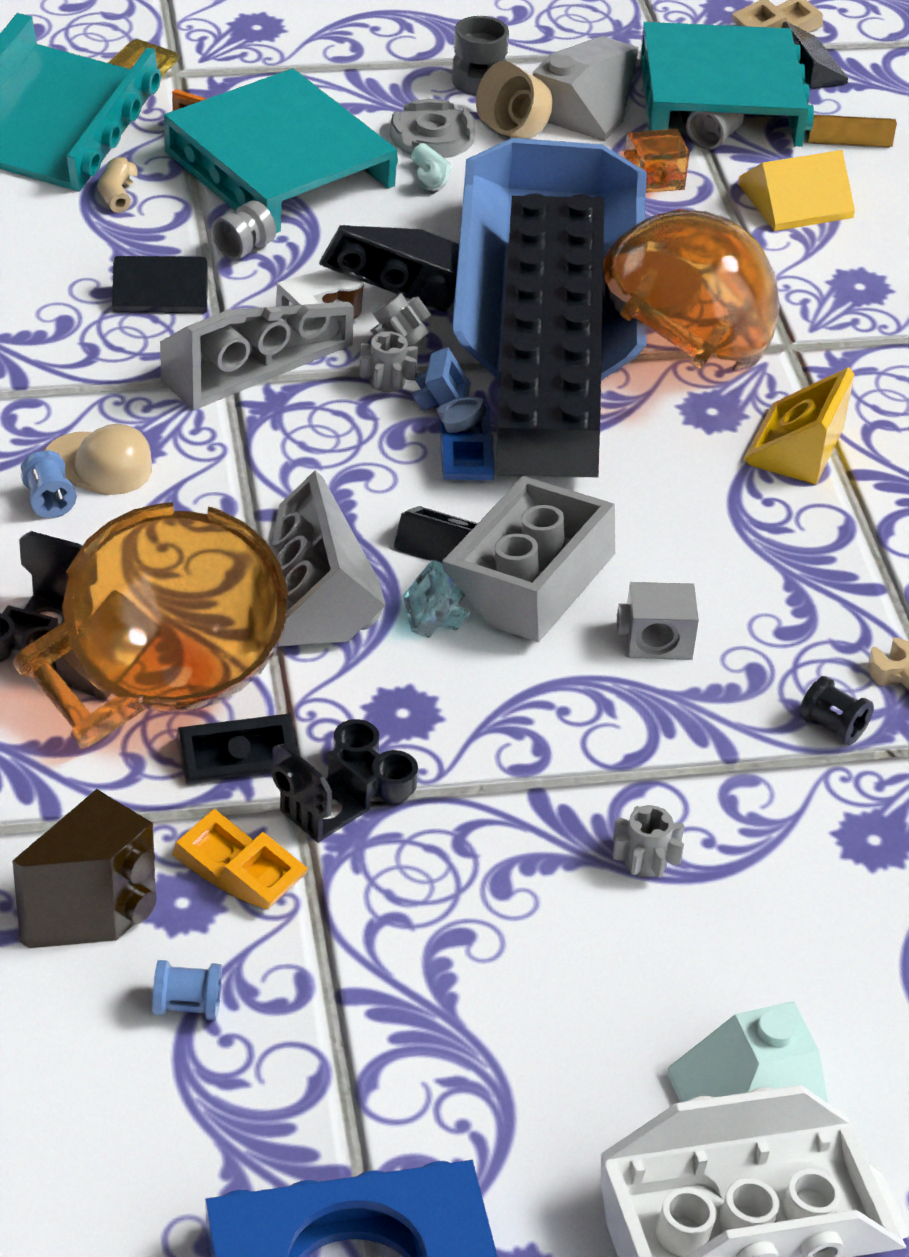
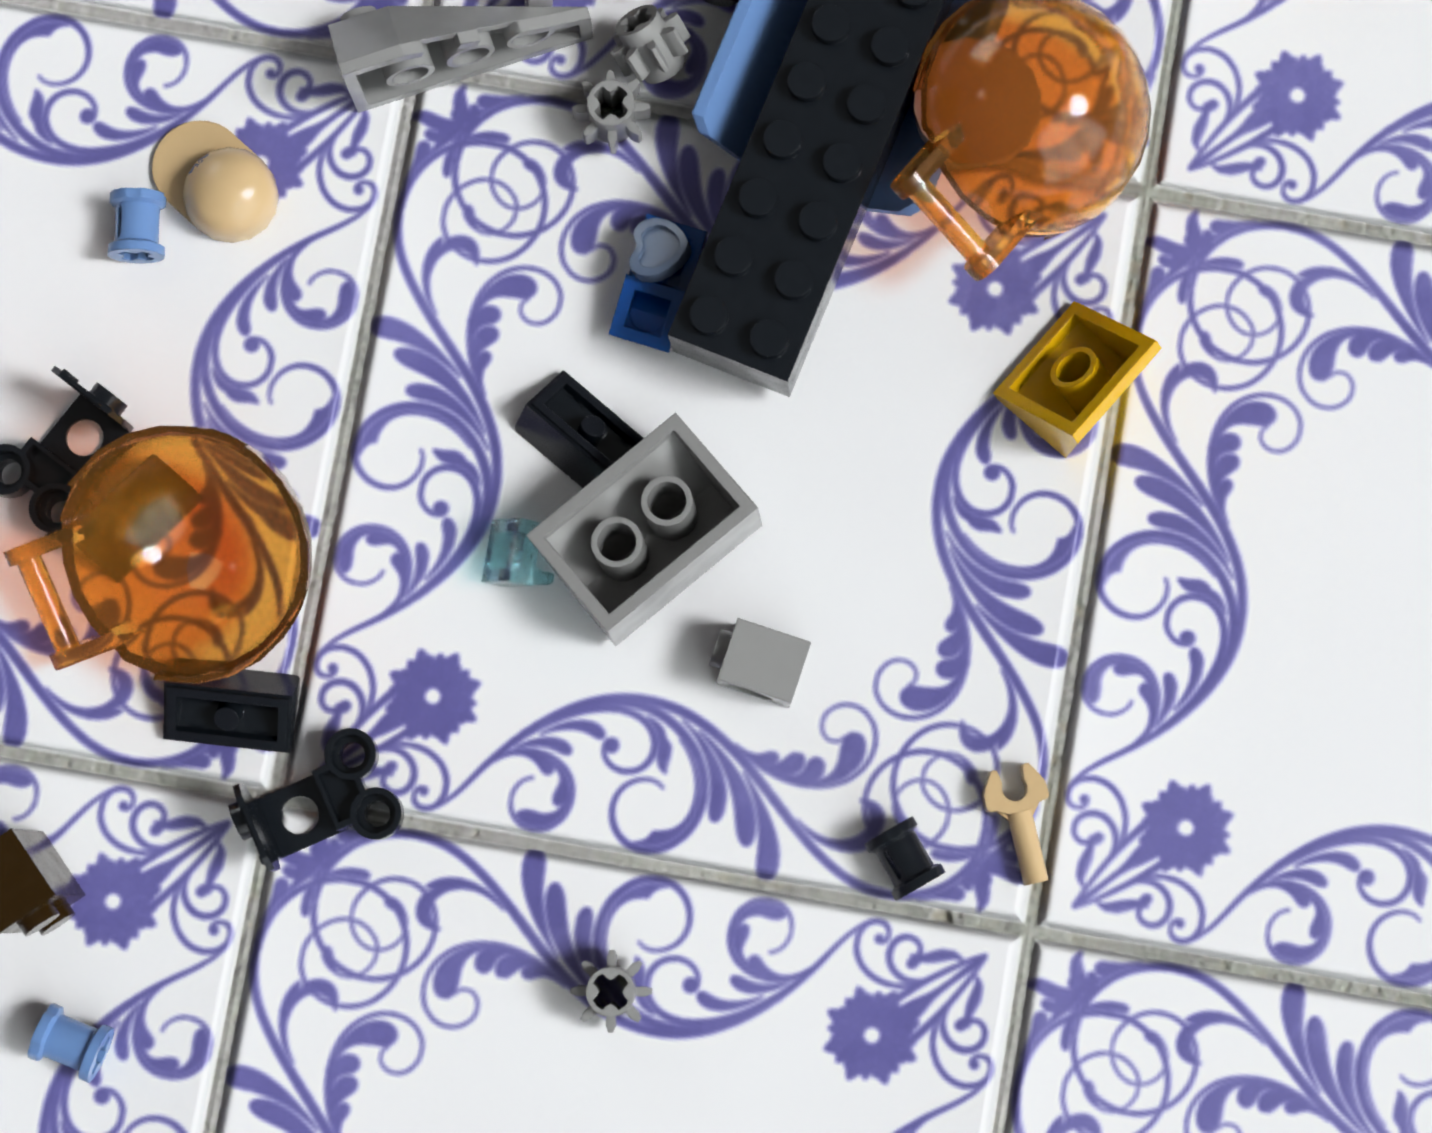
camera: 20 degrees right, 40 degrees up
light orange slope [172,808,308,910] -> none
light grey wedge [258,470,386,647] -> none
medium blue tile [412,347,471,410] -> none

